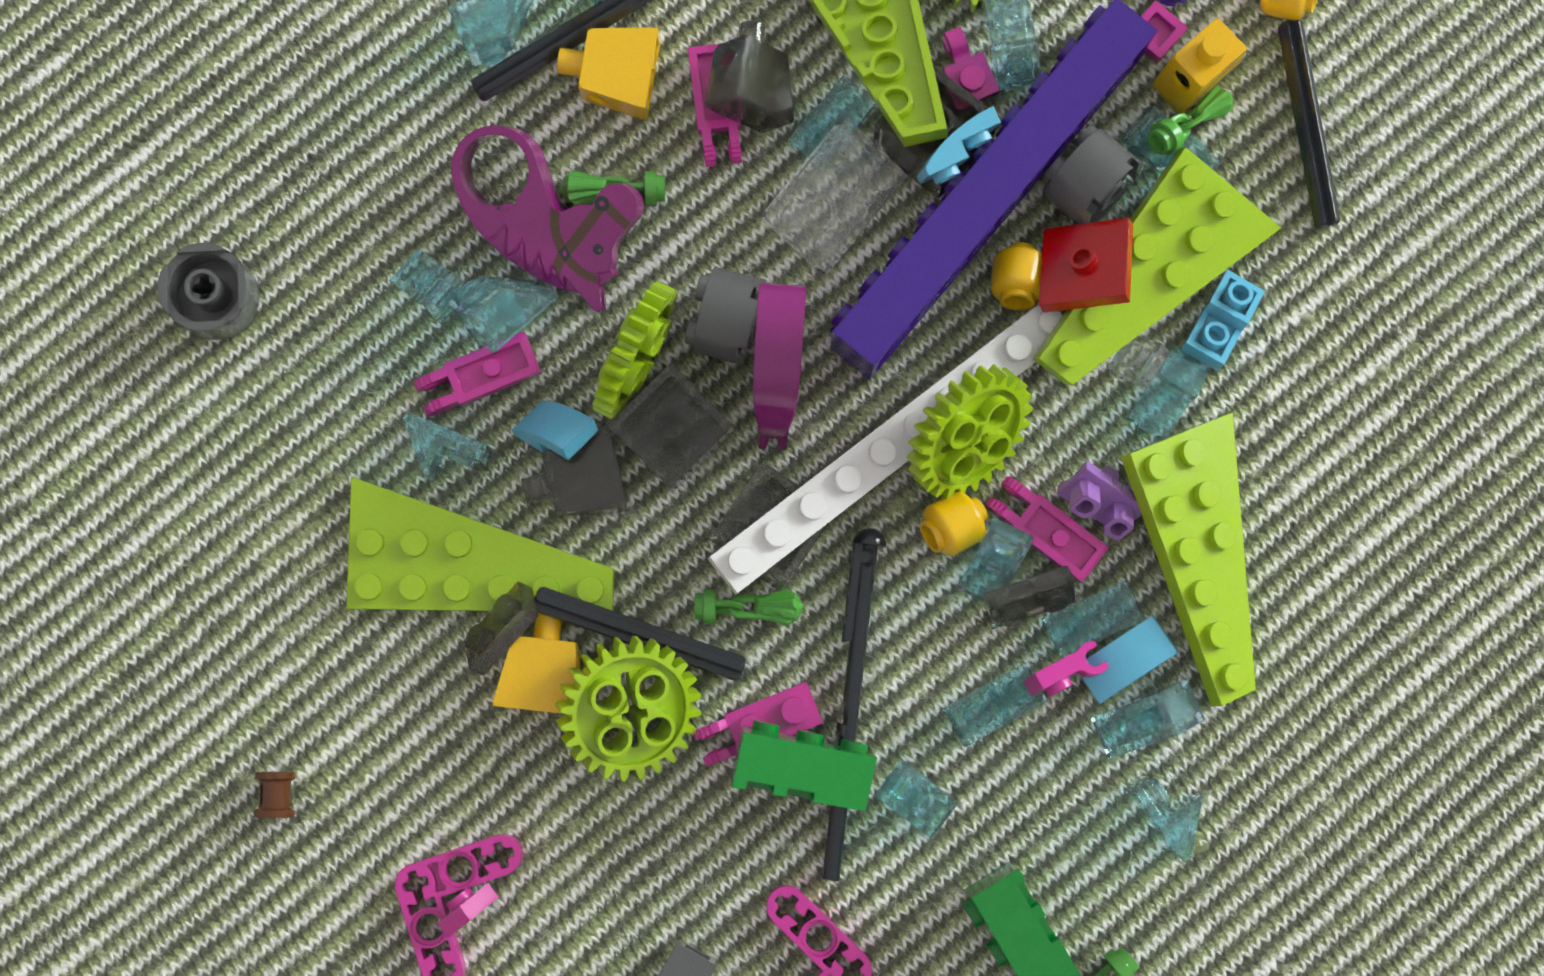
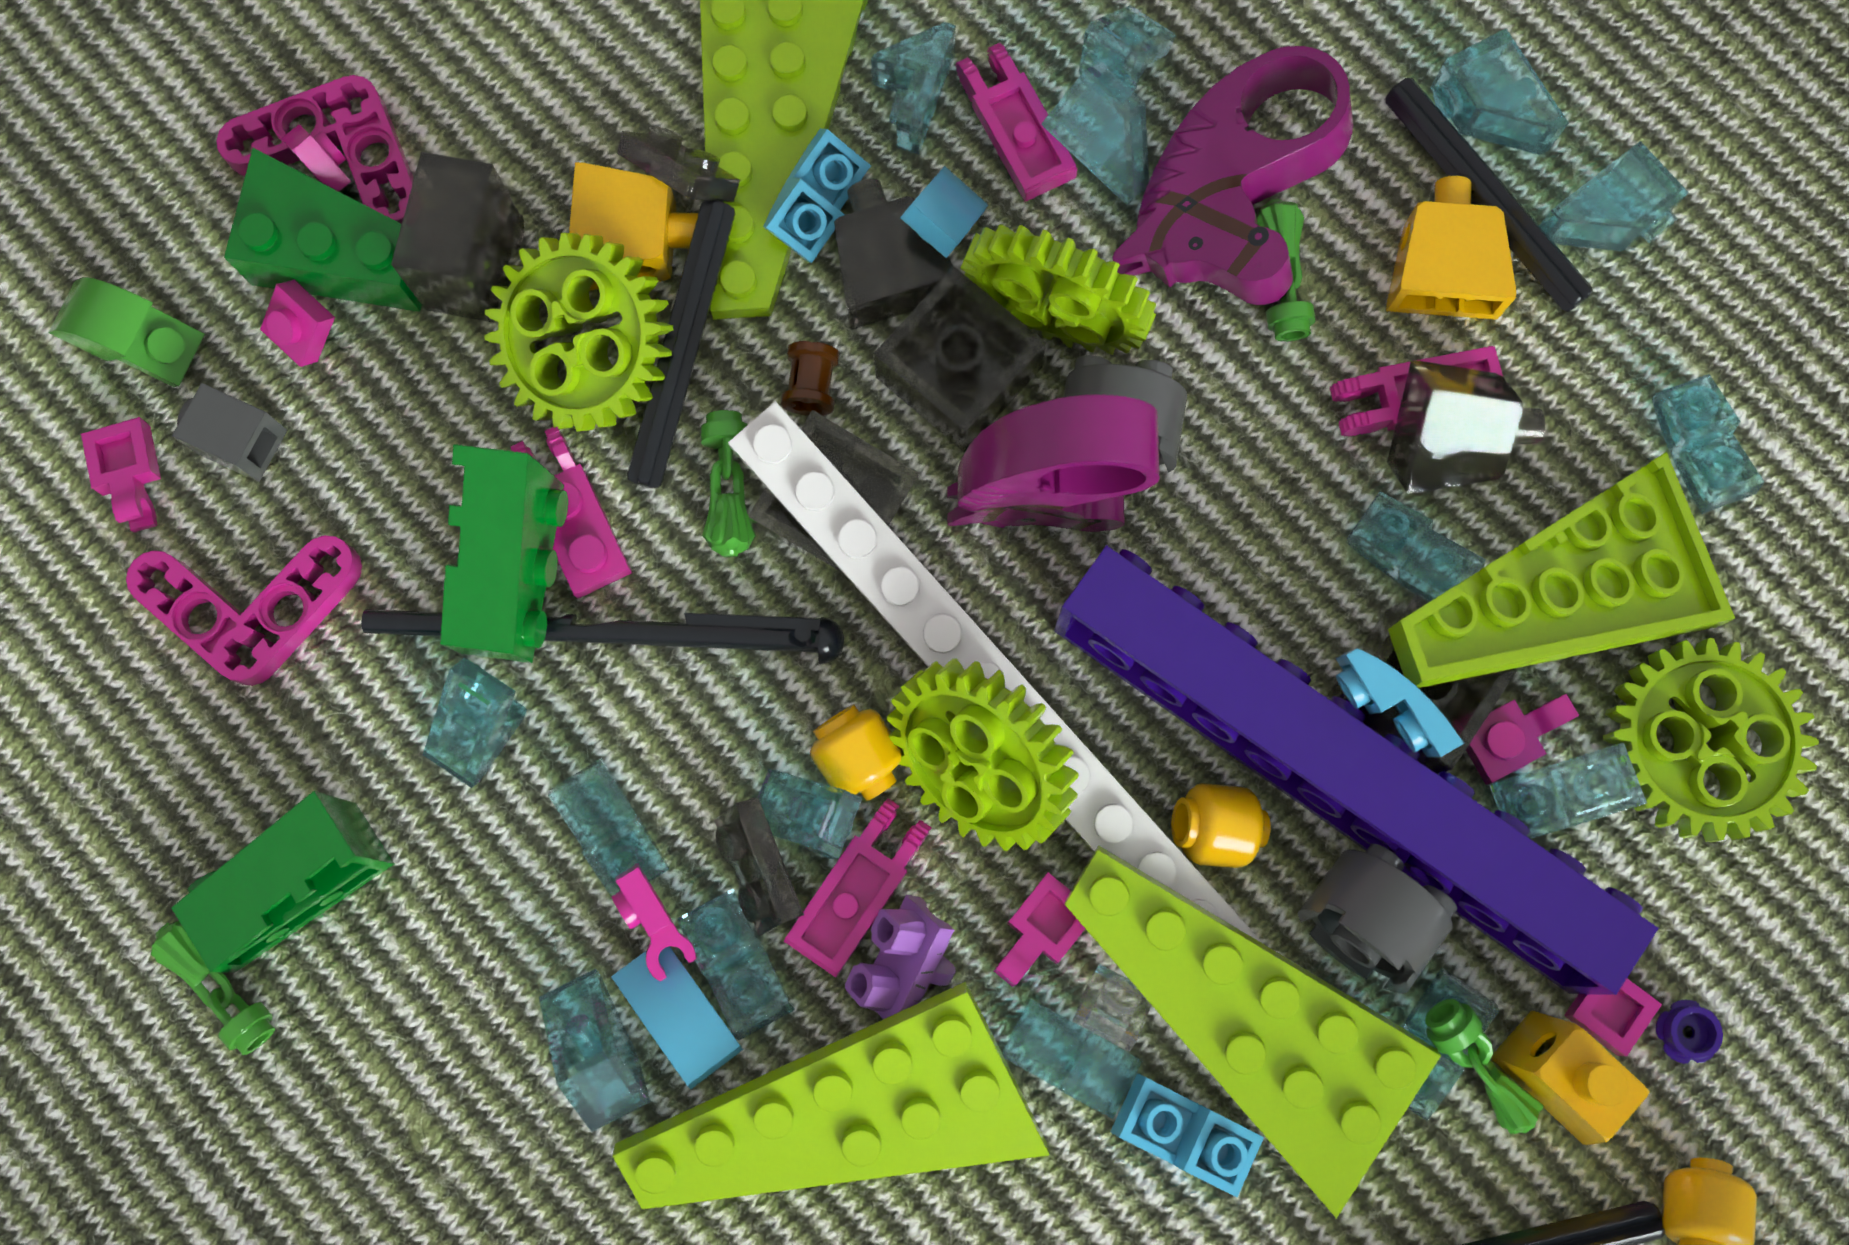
camera: 90 degrees right, 5 degrees down
clear plate [760,117,908,275] -> none
red plate [1039,218,1133,313] -> none
clear light blue slope [1125,775,1203,863] -> none
none -> green wedge [224,148,433,312]
none -> dark pink plate [260,280,335,367]
none -> clear smoke brick [391,152,524,323]
none -> medium azure slope [763,128,871,263]
none -> reddish brown bush [780,341,839,416]
none -> dark pink plate [993,872,1085,987]

